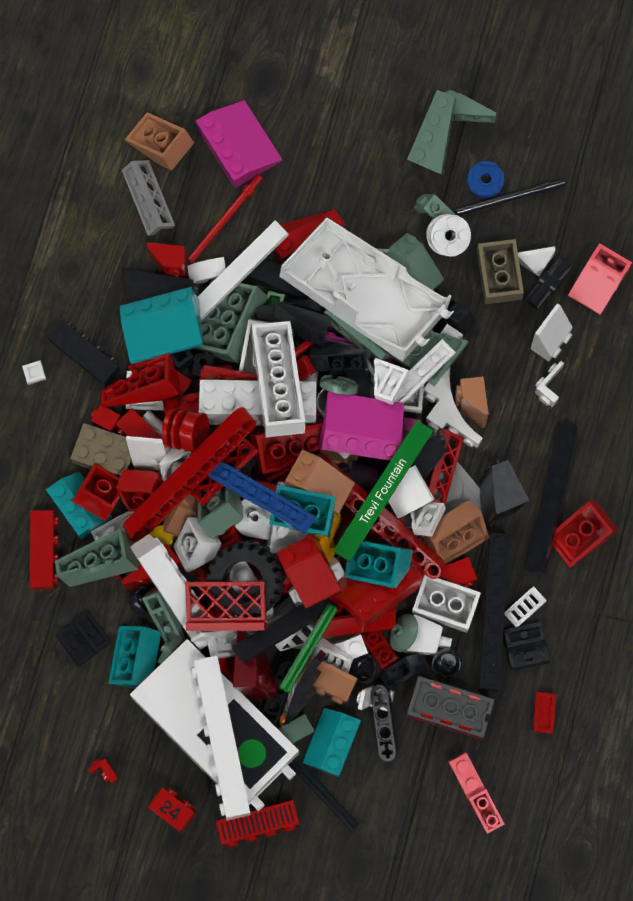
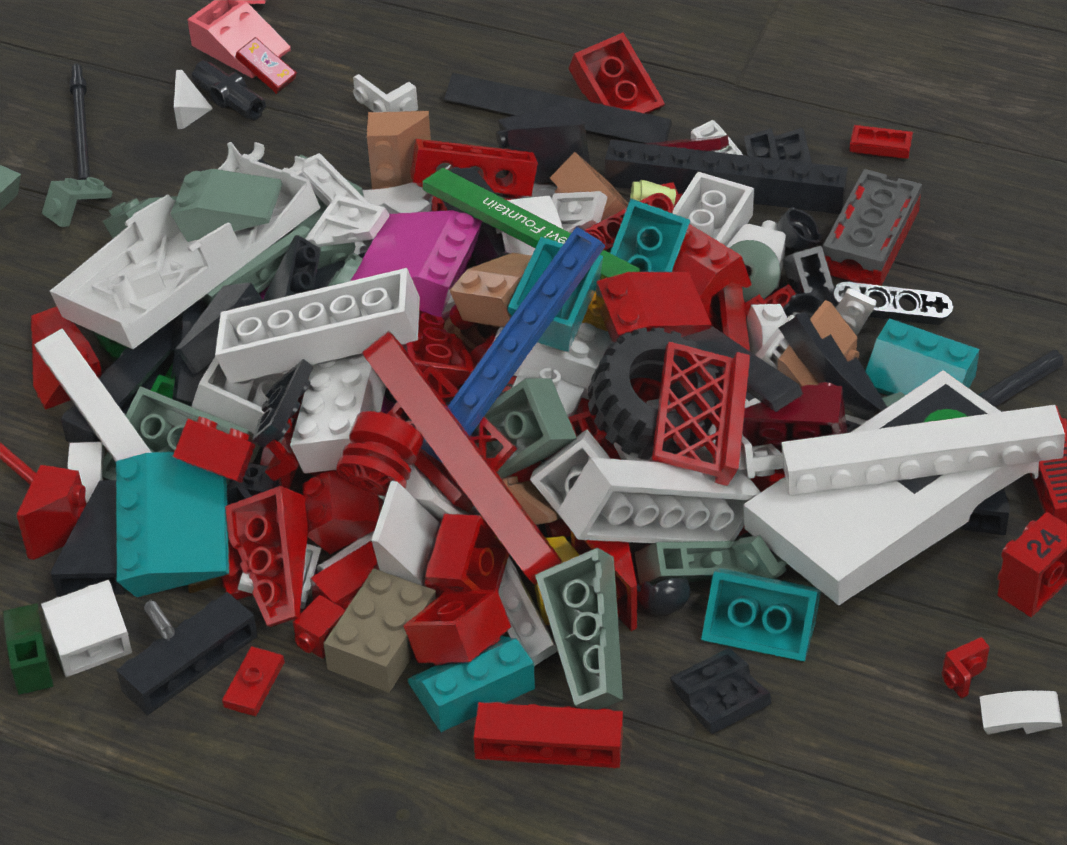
camera: 85 degrees left, 30 degrees down
white tile [22,361,46,385] -> none
green axle [280,604,337,693] -> none
white wheel [426,214,471,256] -> none
coral slope [448,752,504,834] -> none
blue tile [467,161,505,198] -> none
dark tan brick [477,239,524,304] -> none
white slope [531,303,572,362] -> none
none -> dark green slope [3,603,54,695]
none -> white slope [41,580,132,677]
none -> flat silver piece [144,599,175,641]
none -> sand green slope [170,169,283,242]
none -> red brick [173,416,256,483]
none -> red plate [222,646,285,716]
none -> tile [235,37,297,94]
none -> black wing [253,359,313,448]
none -> red brick [410,138,538,199]
none -> yellowish green cone [630,179,676,206]
none -> dark red tile [646,135,729,151]
none -> white slope [980,691,1062,735]

